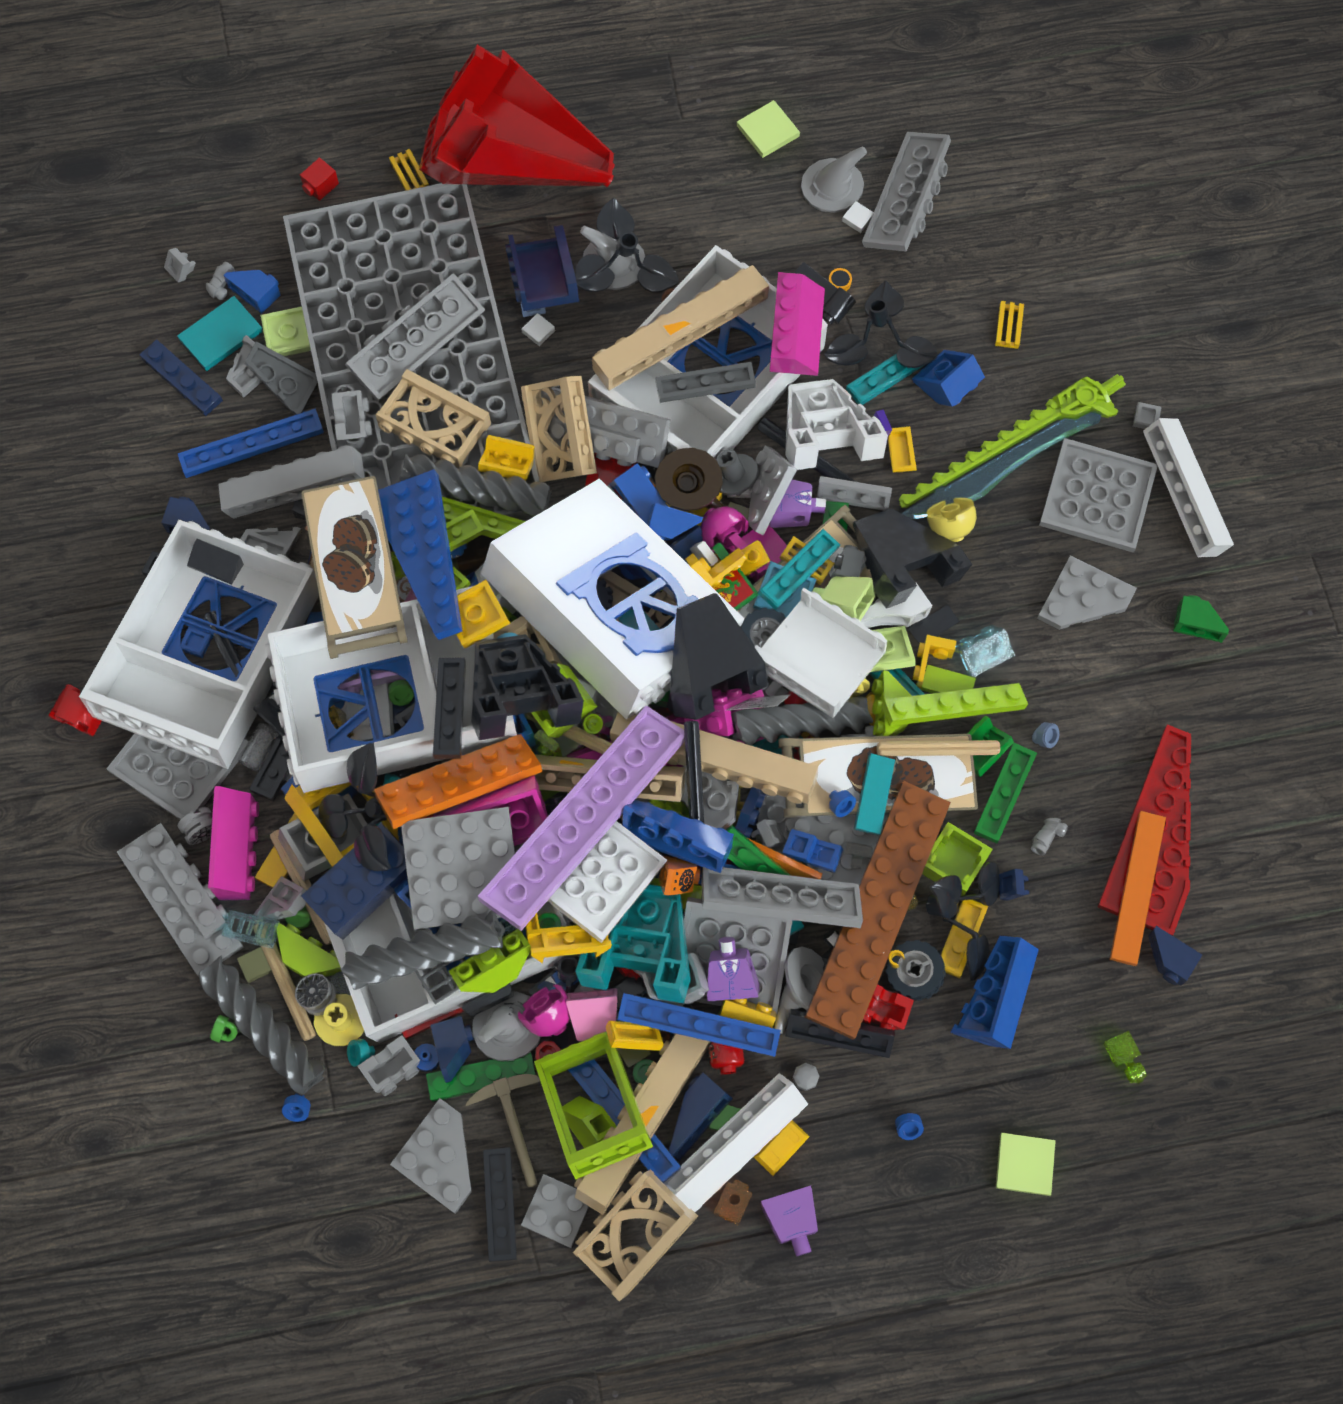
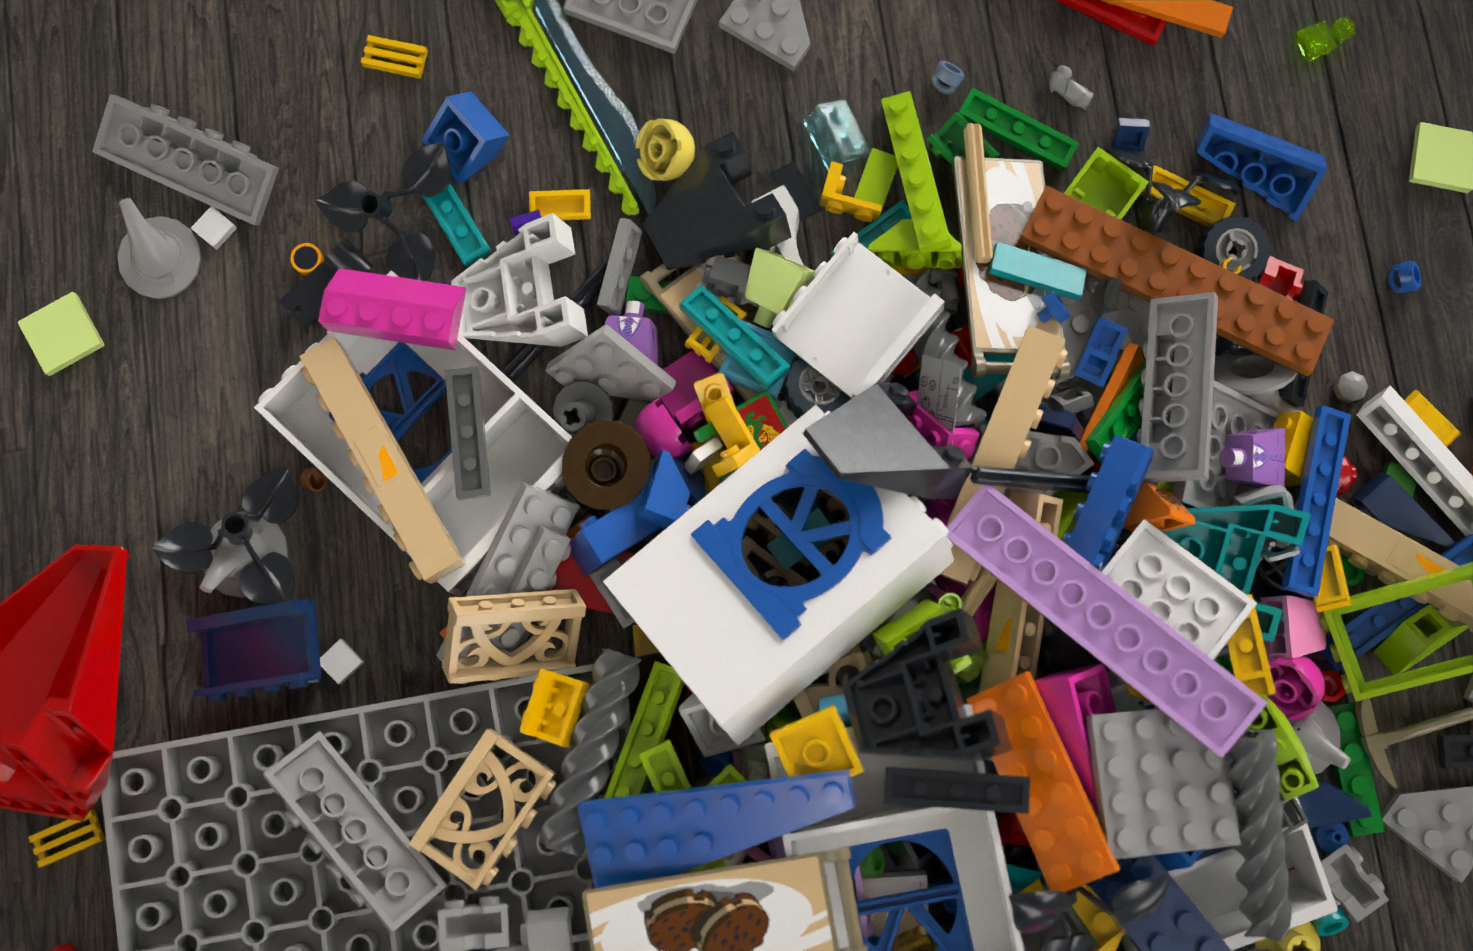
camera: 90 degrees left, 10 degrees up
yellowish green tile [870,626,915,672] -> none

